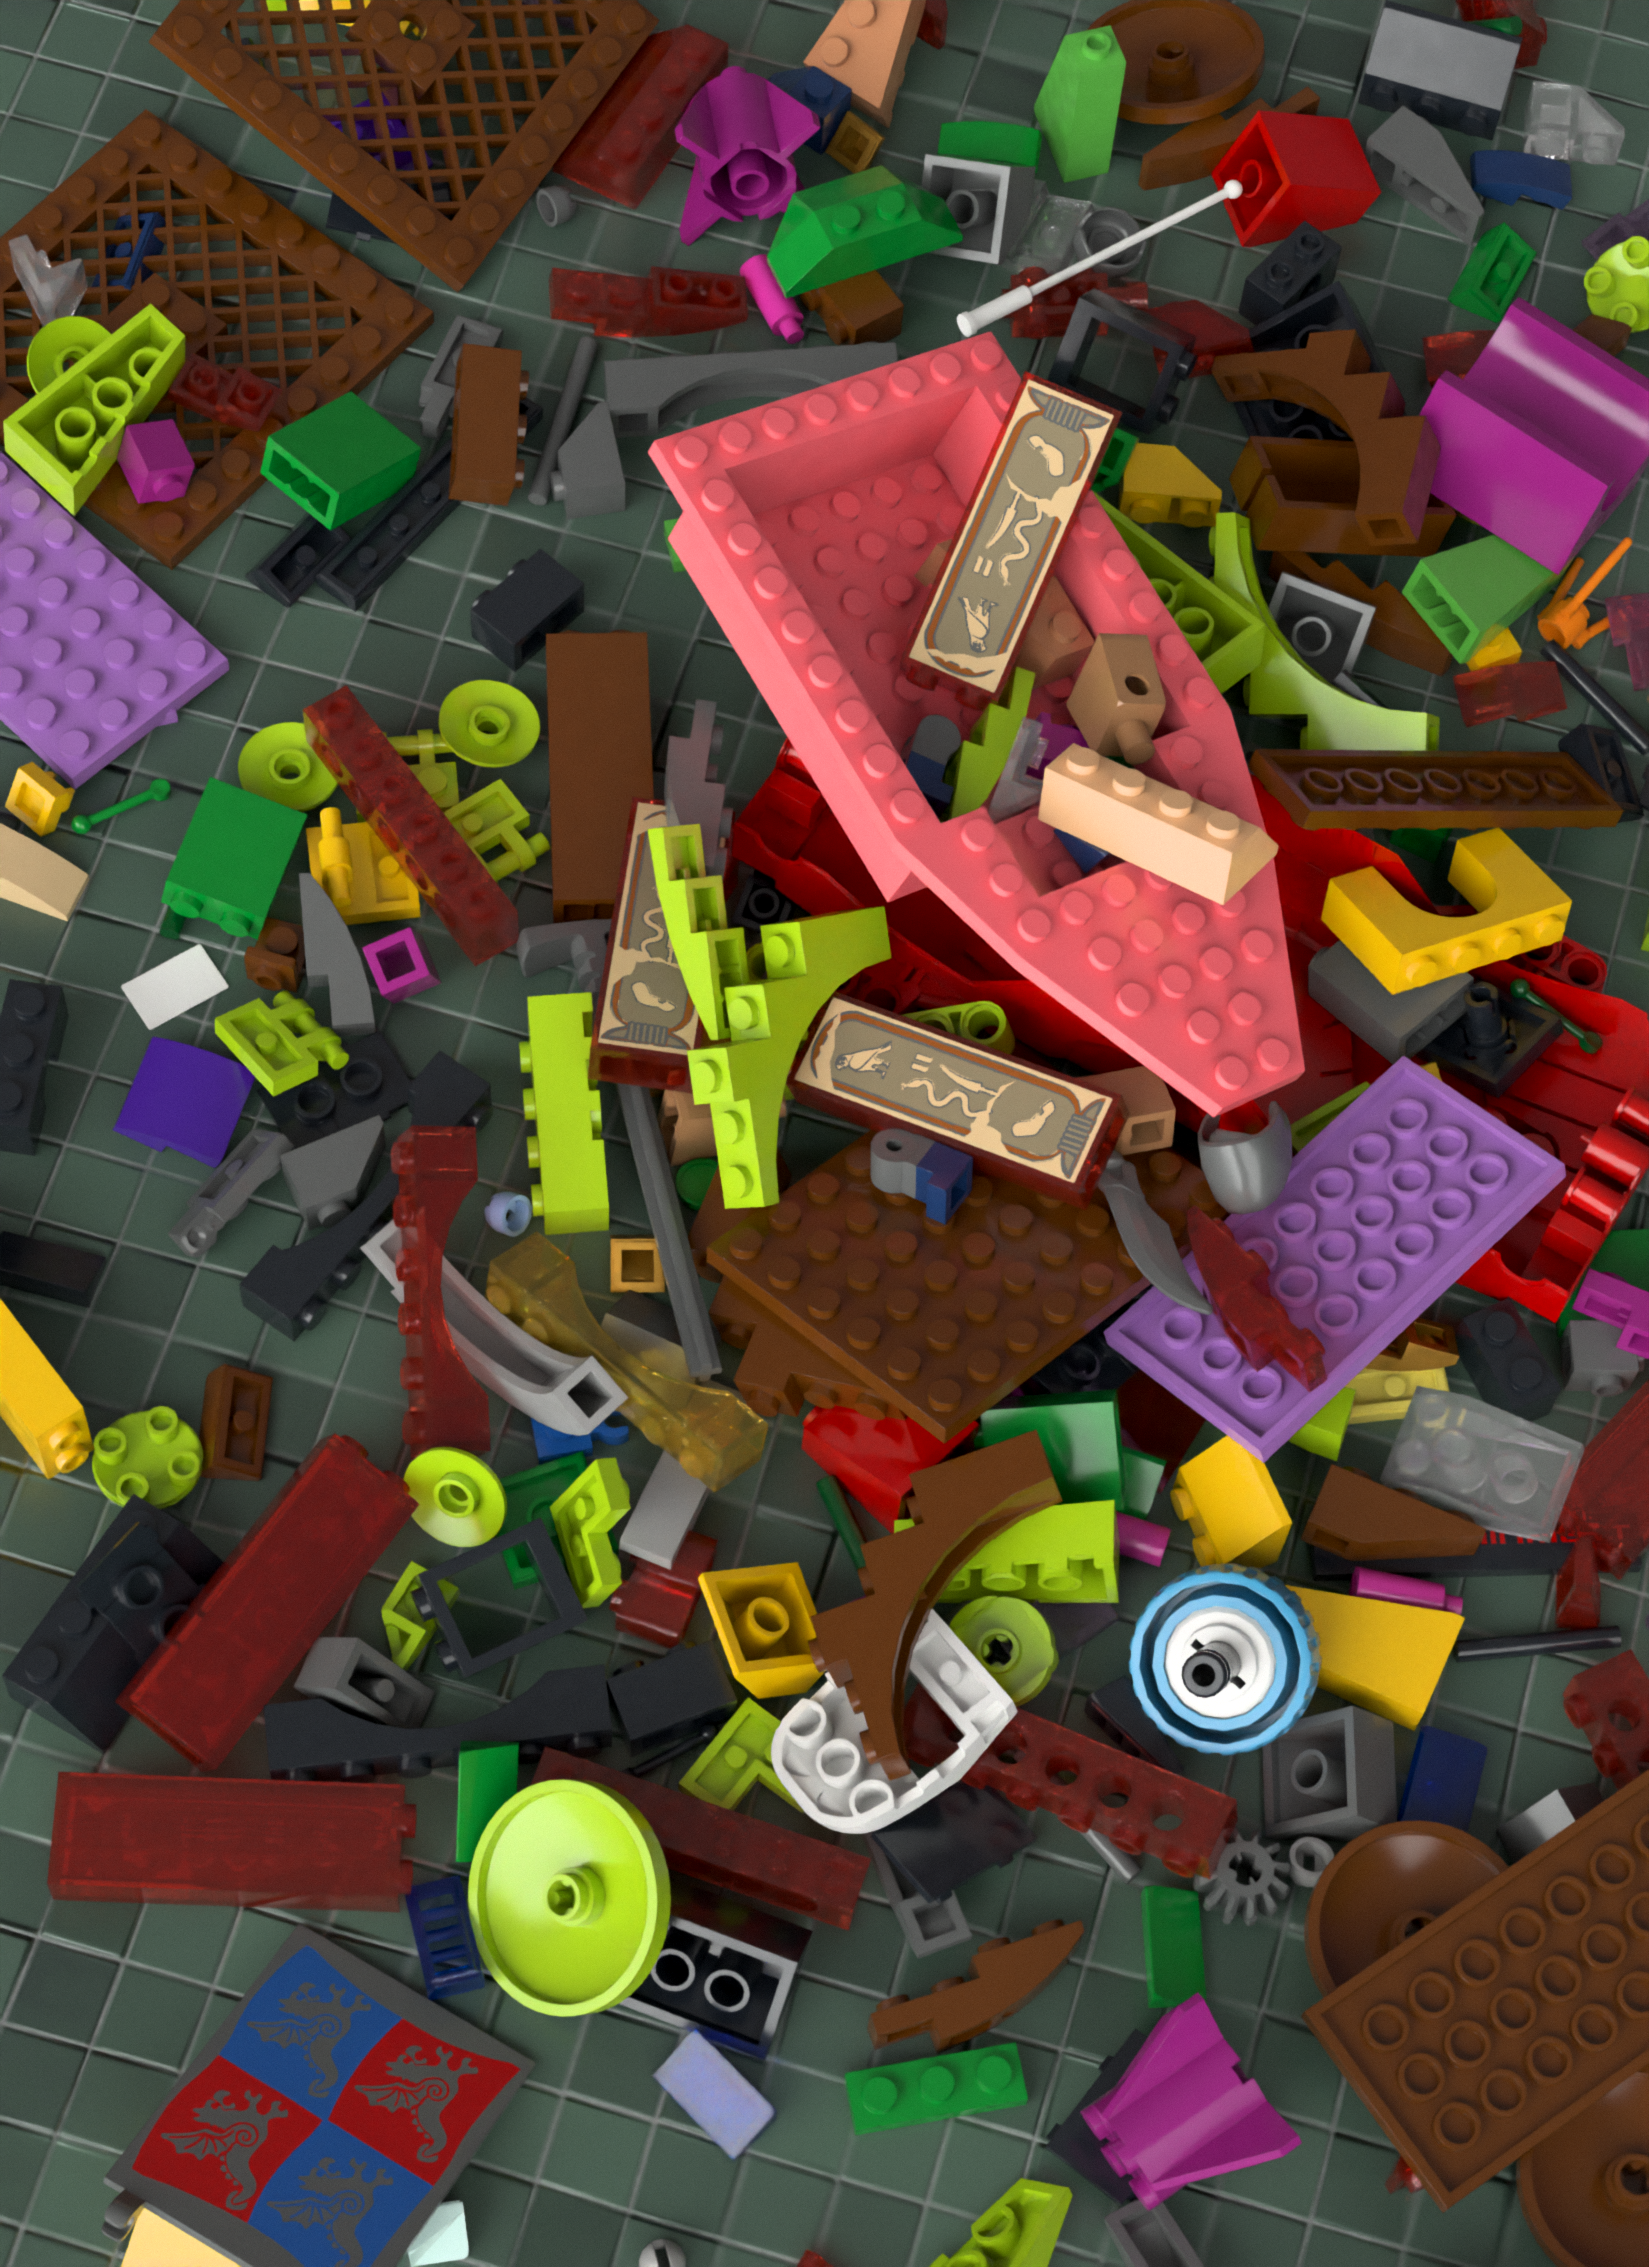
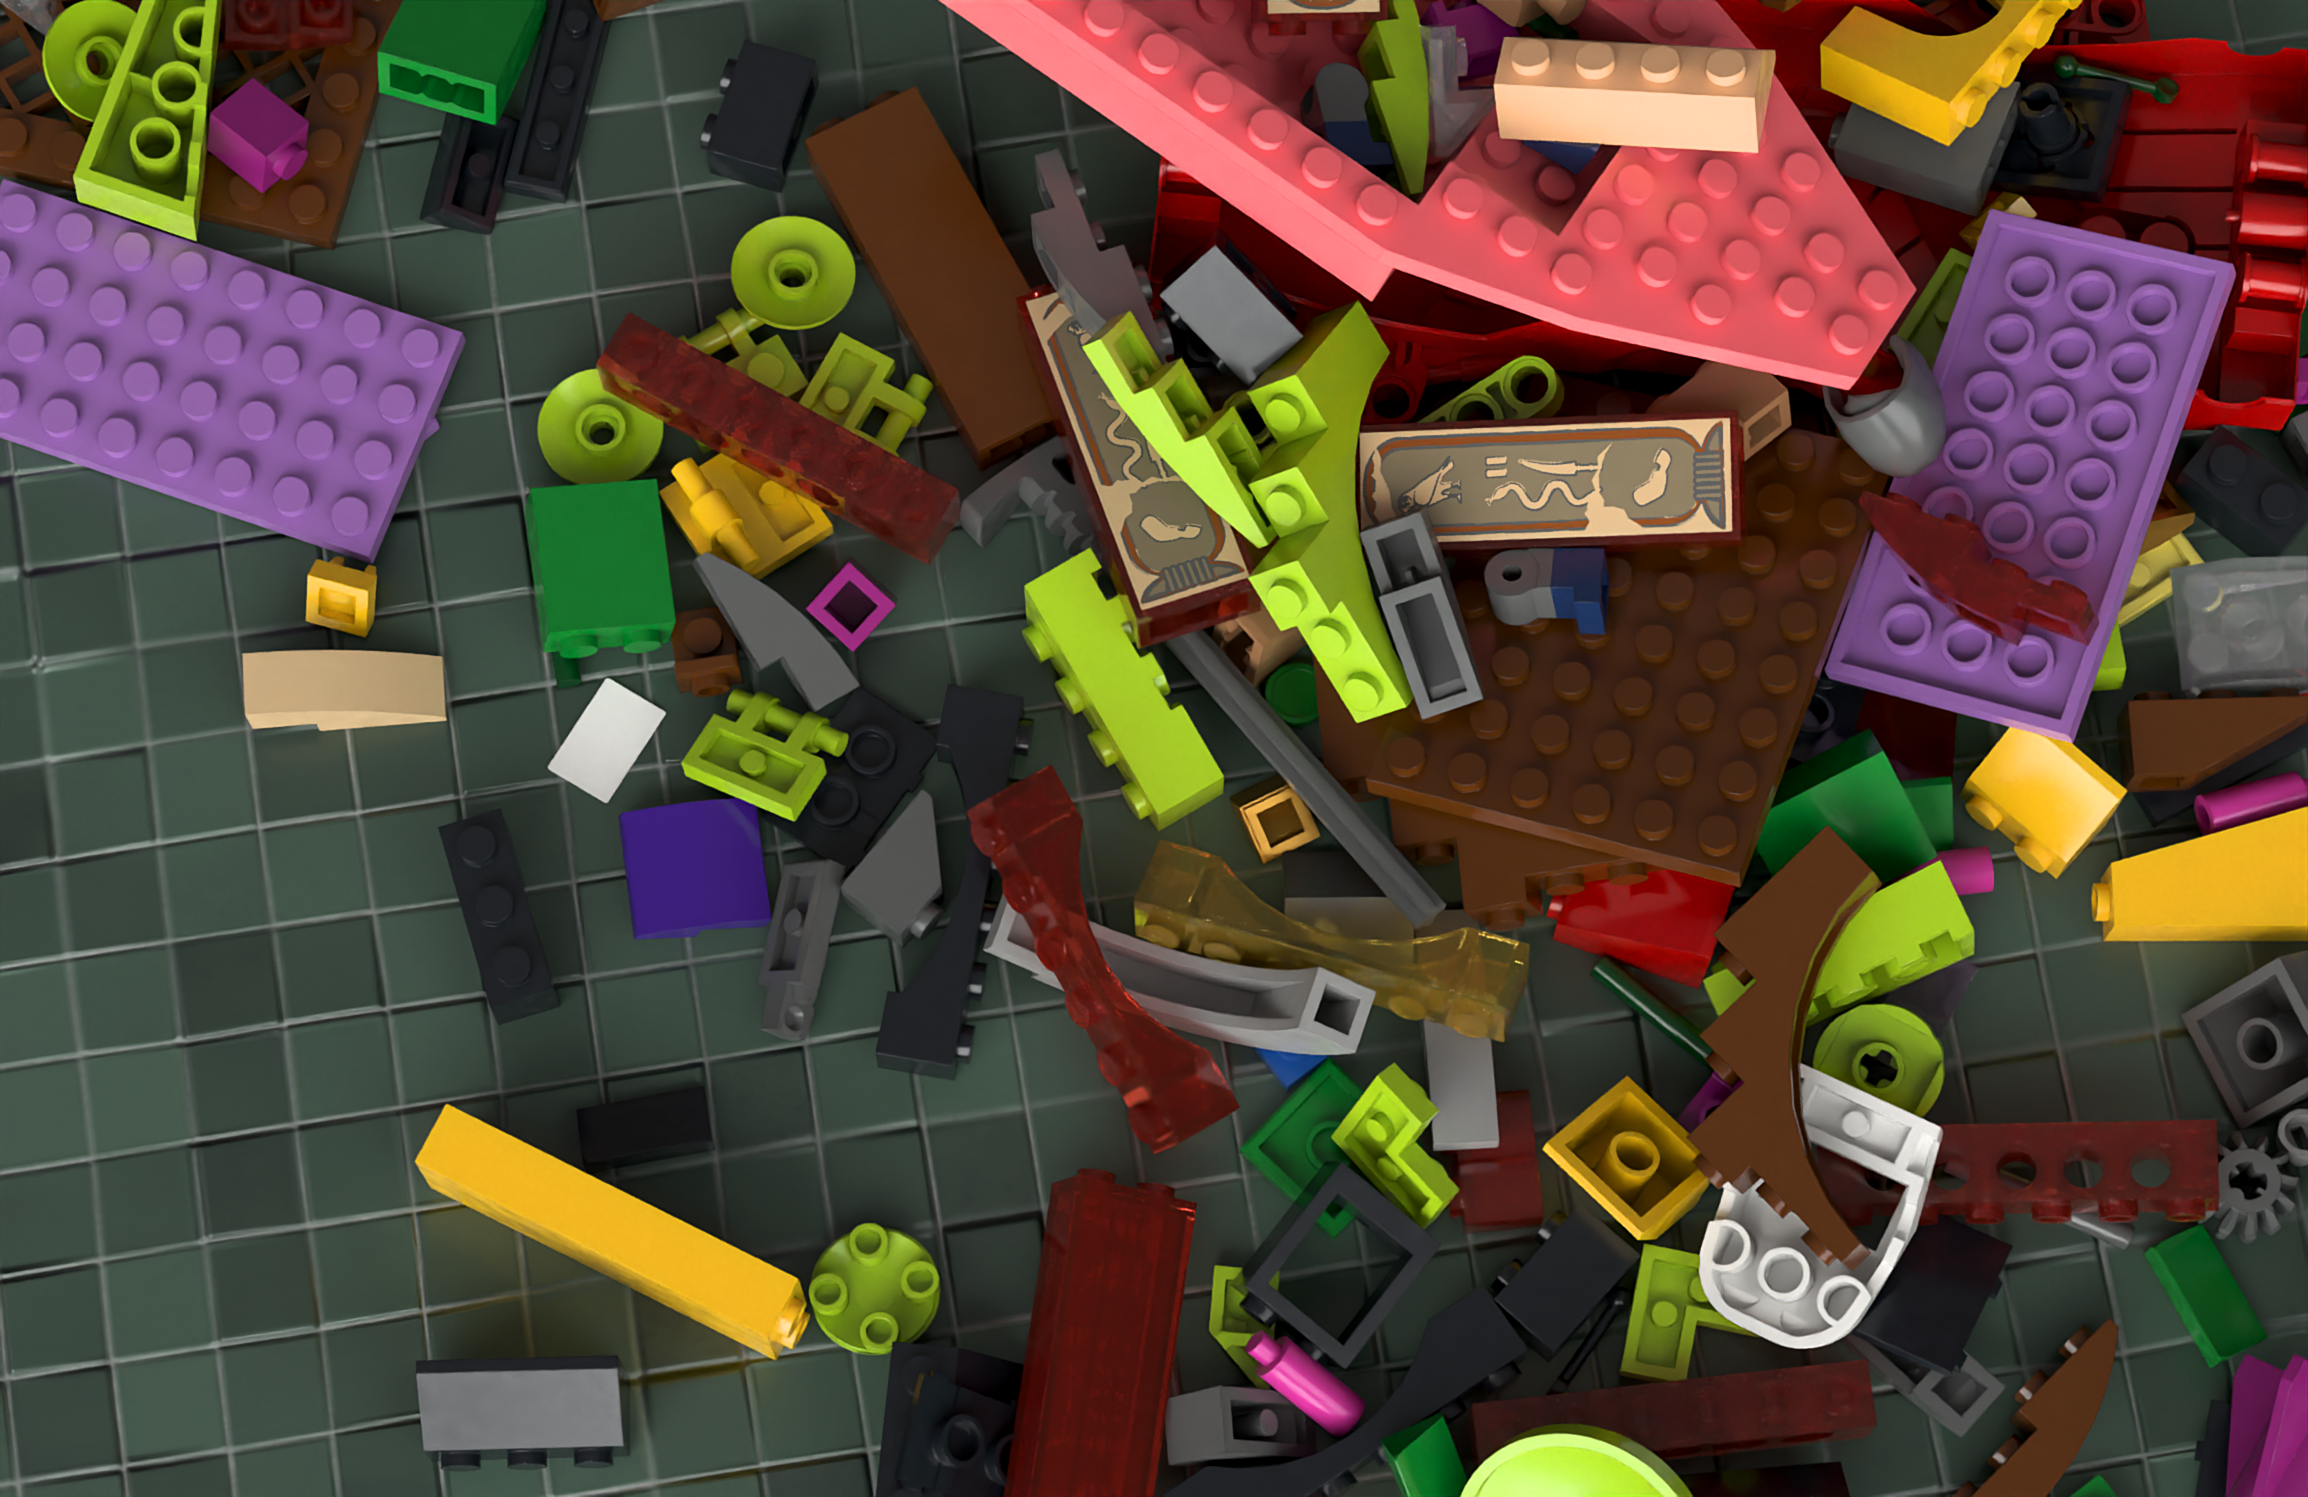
camera: 20 degrees left, 10 degrees up
green hinge [71,778,171,835] -> none
reddish brown slope [199,1363,273,1481] -> none
lime dish [403,1447,507,1547] -> none
light blue hinge [484,1191,532,1237] -> none
black slope [1084,1676,1184,1793] -> none
dark grey sword [1091,1134,1213,1315] -> none
dark azure wheel [1128,1563,1322,1756] -> none
none -> brick [1159,227,1307,386]
none -> dark pink cylinder [1245,1330,1365,1437]
none -> dark grey slope [1360,506,1485,720]

